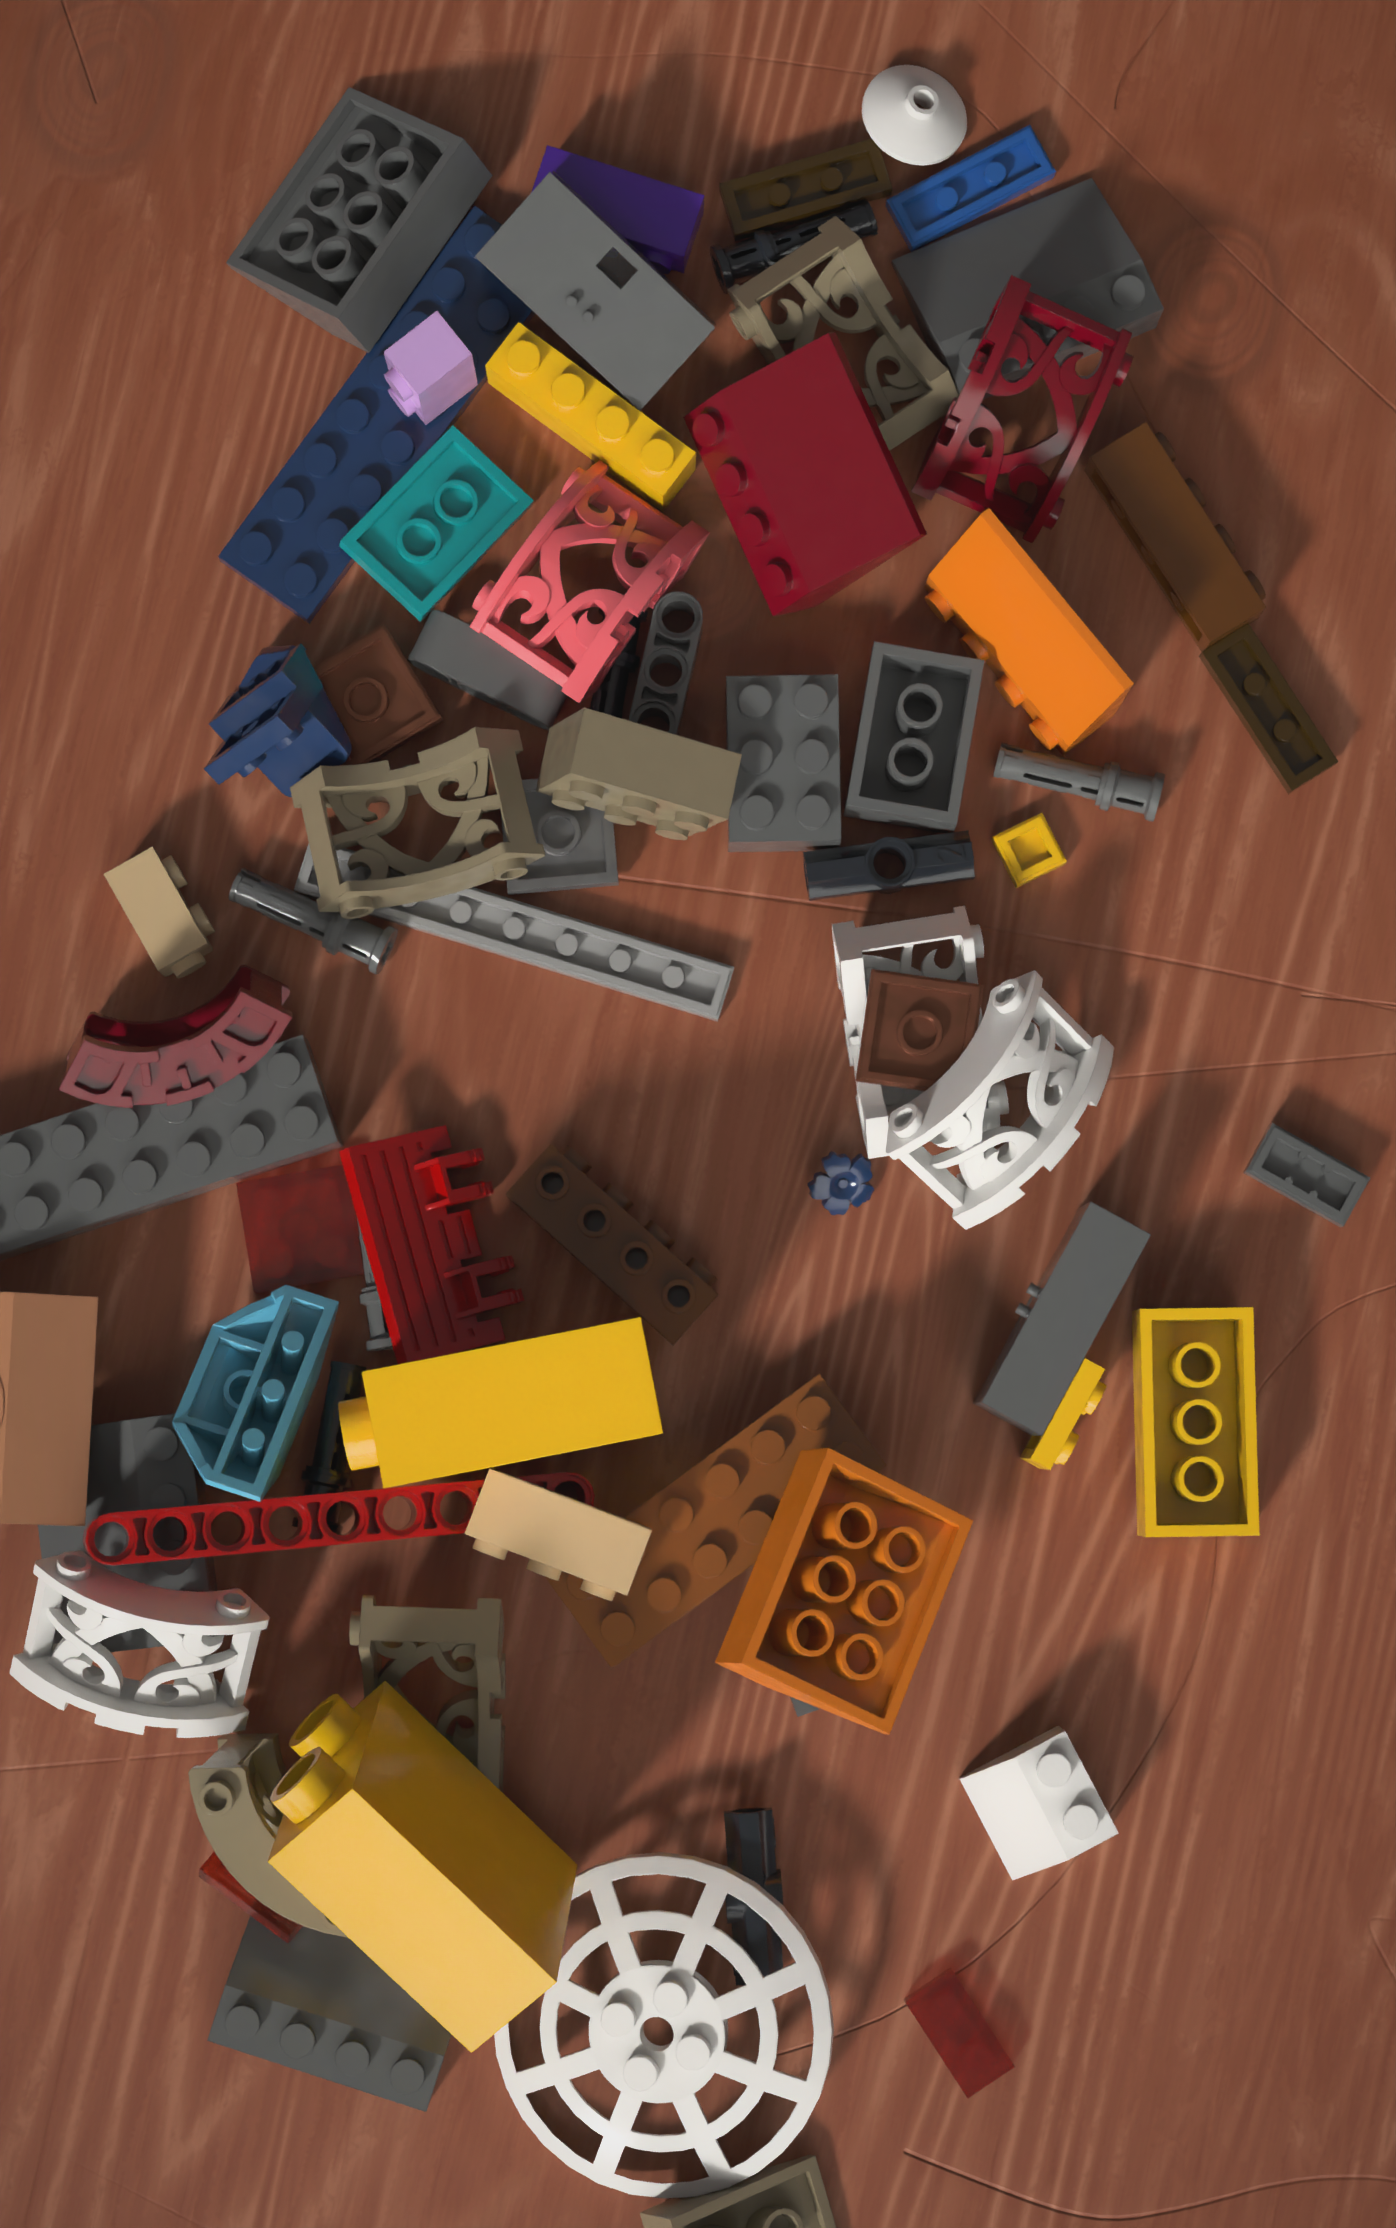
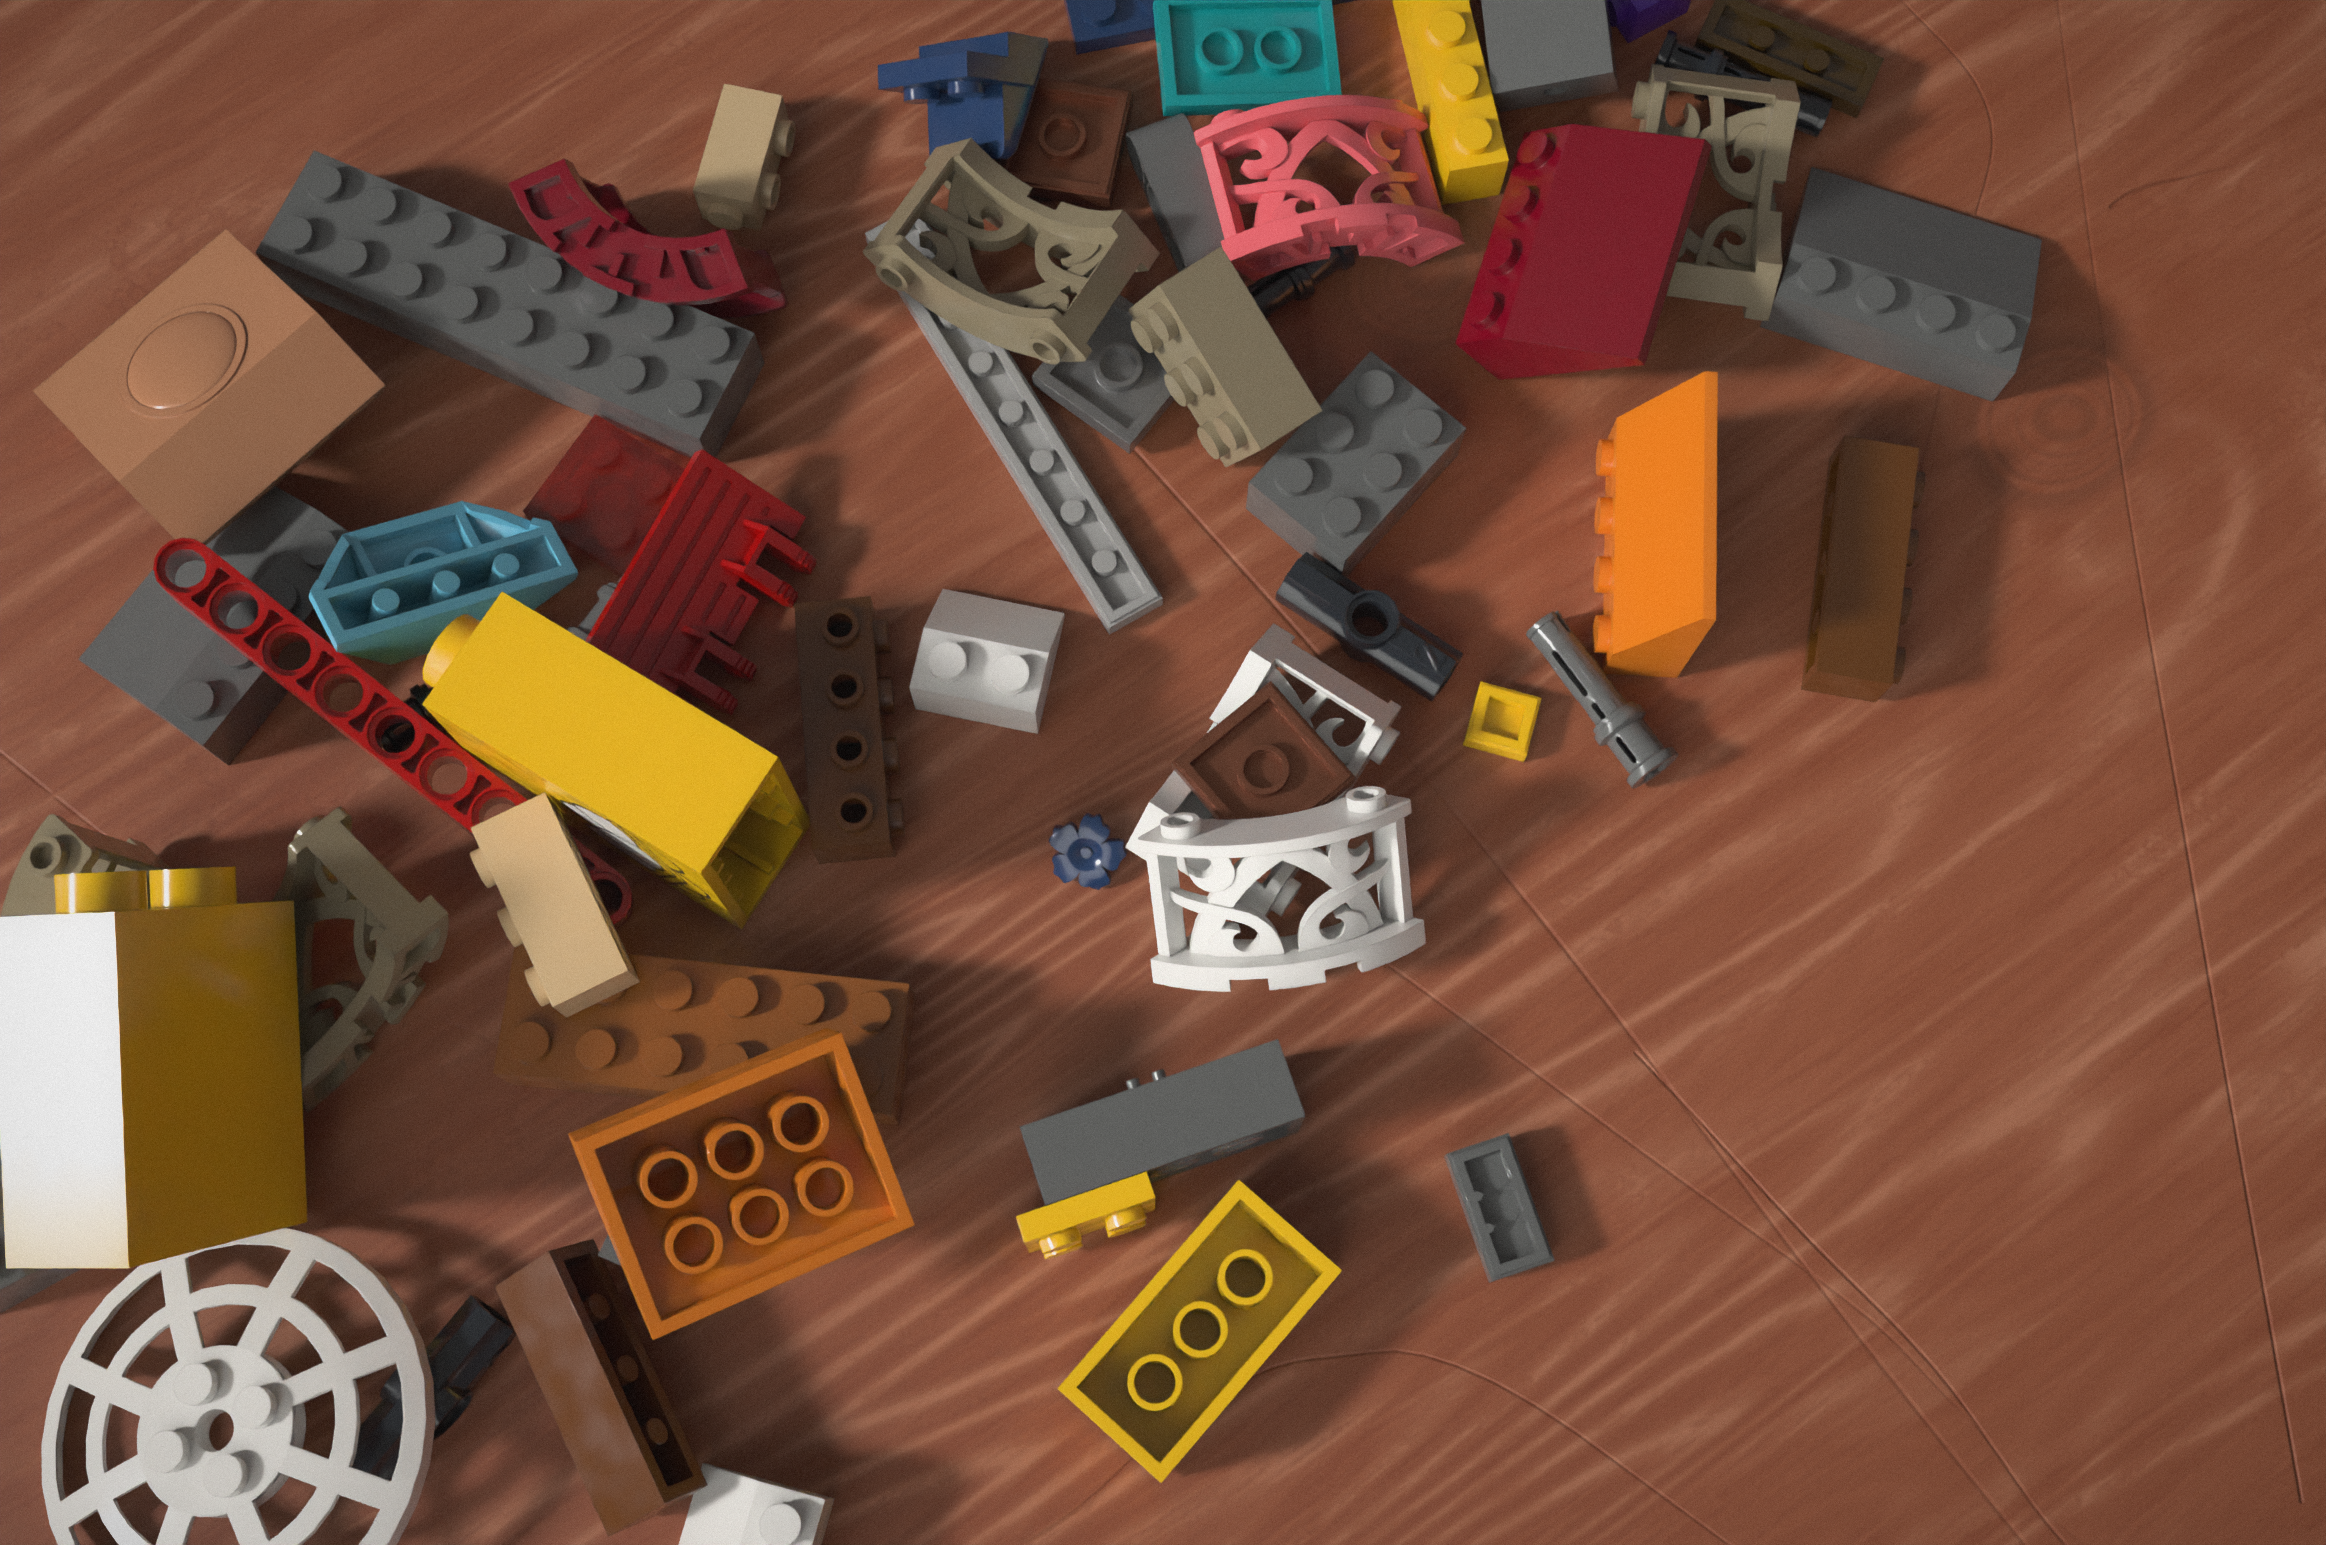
camera: 45 degrees right, 10 degrees down
white fence [9,1550,270,1738] -> none
dark grey pin [229,868,398,975] -> none
dark grey beam [629,592,703,735] -> none
dark grey brick [843,641,985,833] -> none
white dish [862,65,967,166] -> none
blue tile [885,125,1056,252] -> none
dark red fence [911,275,1134,543] -> none
dark brown plate [1199,623,1338,795] -> none
none -> reddish brown brick [495,1238,708,1537]
none -> white slope [909,589,1065,734]

